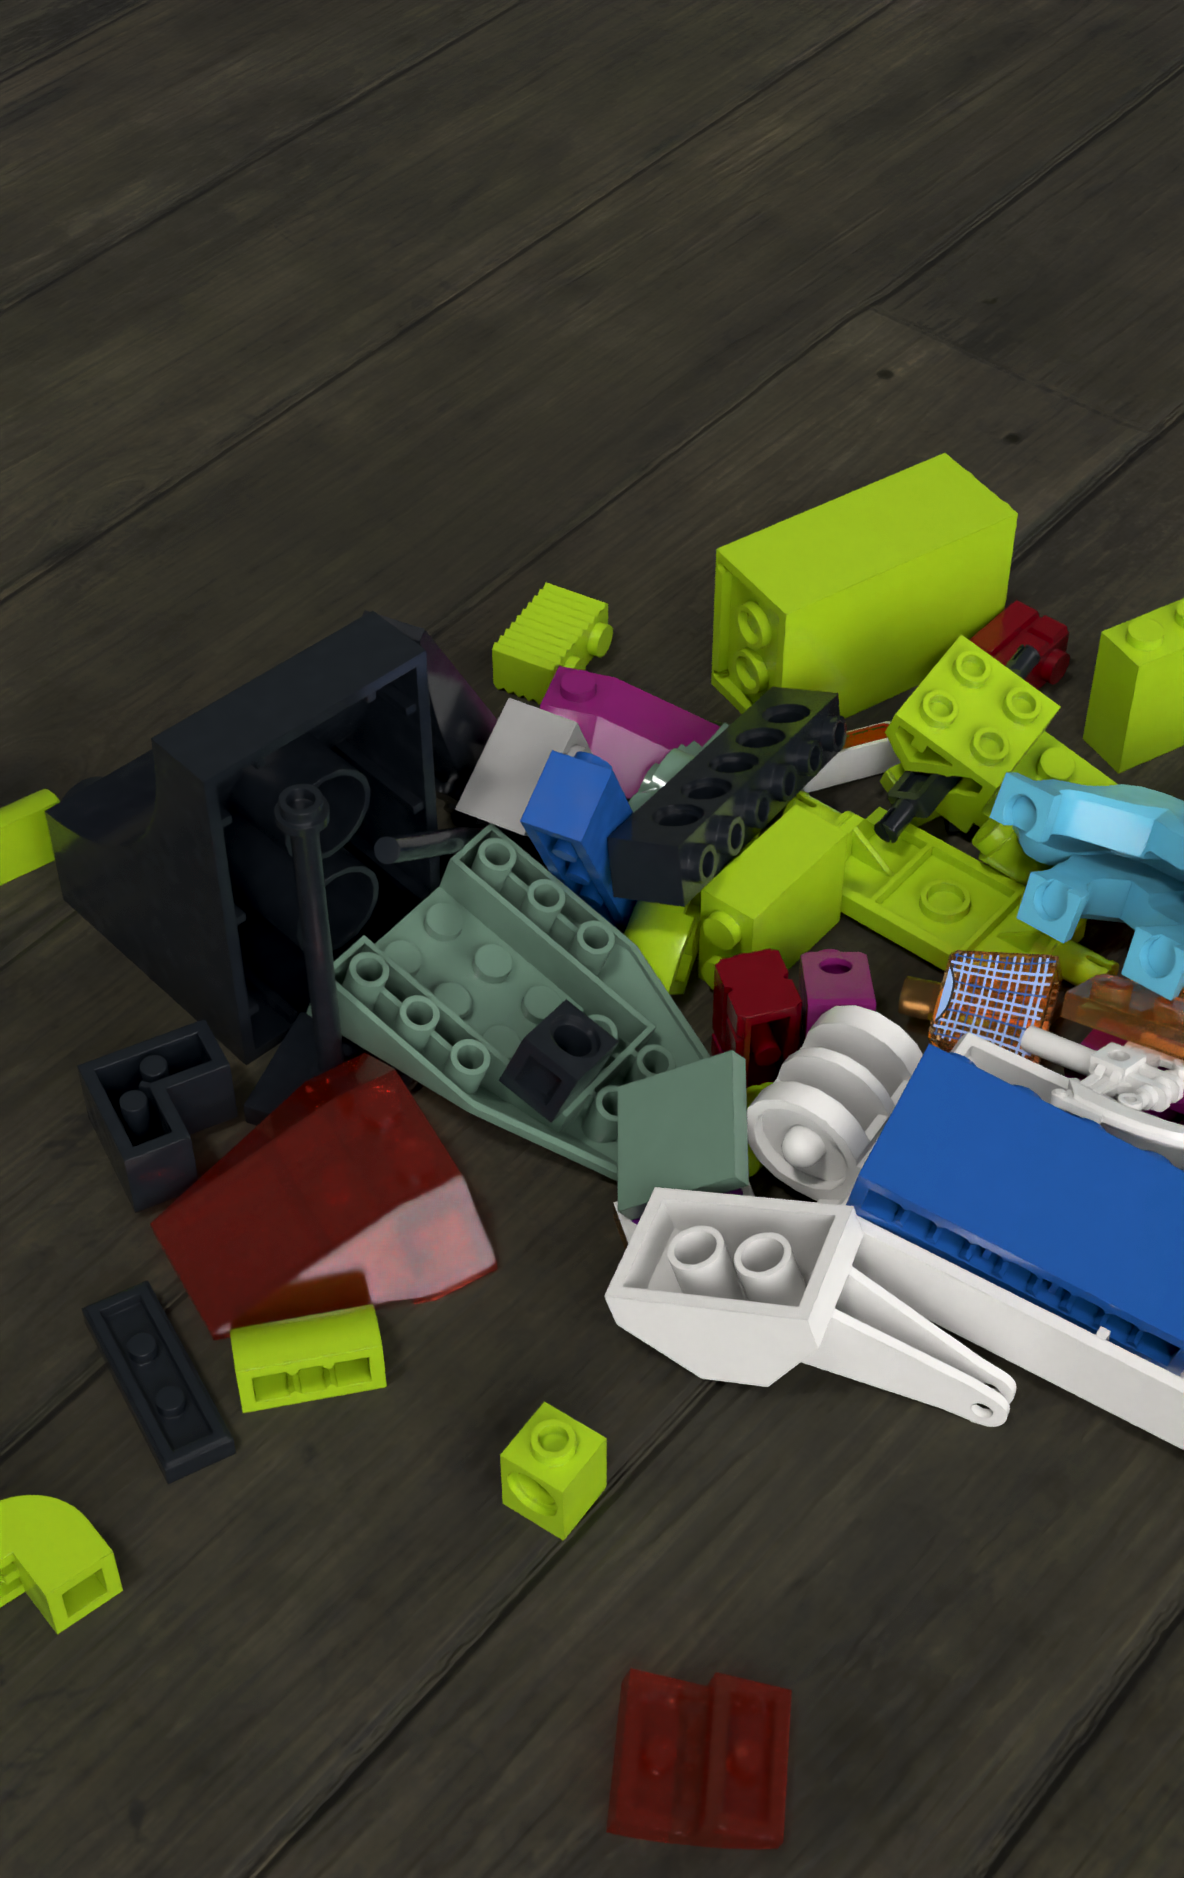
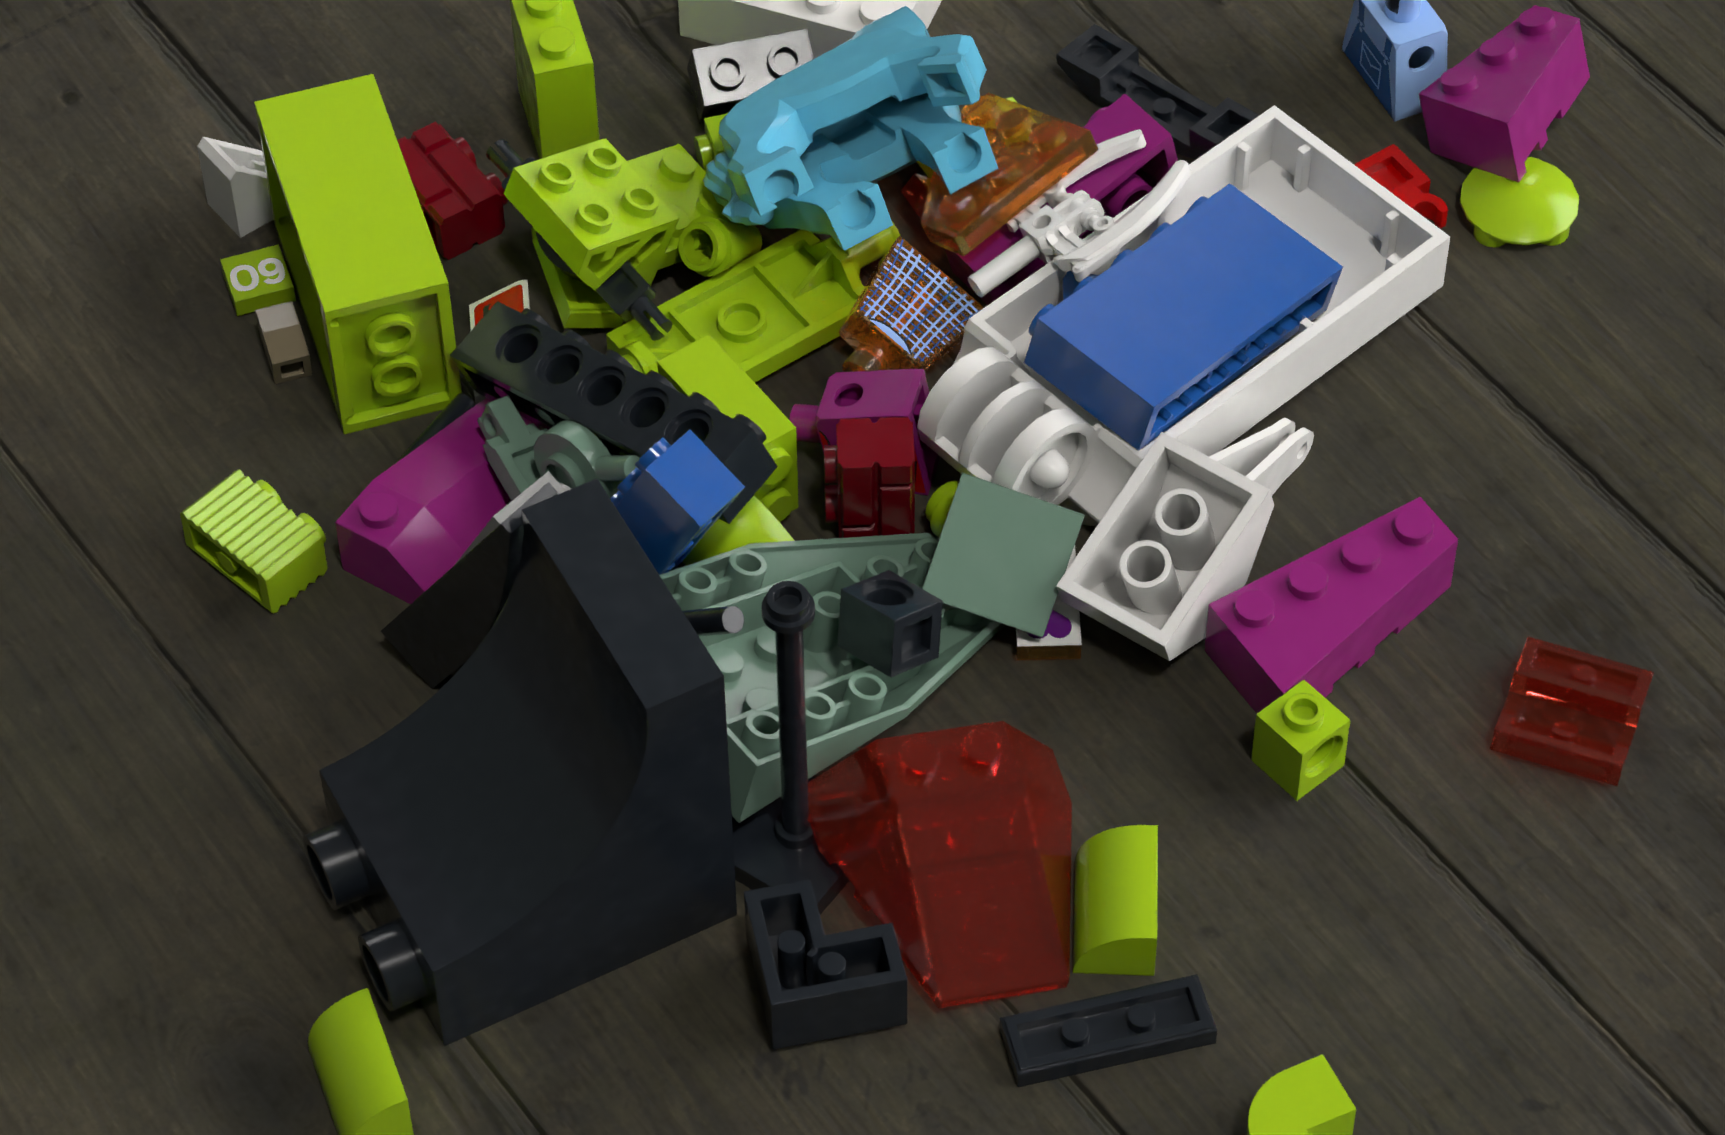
camera: 75 degrees left, 5 degrees up
none -> magenta wedge [1205,497,1458,714]

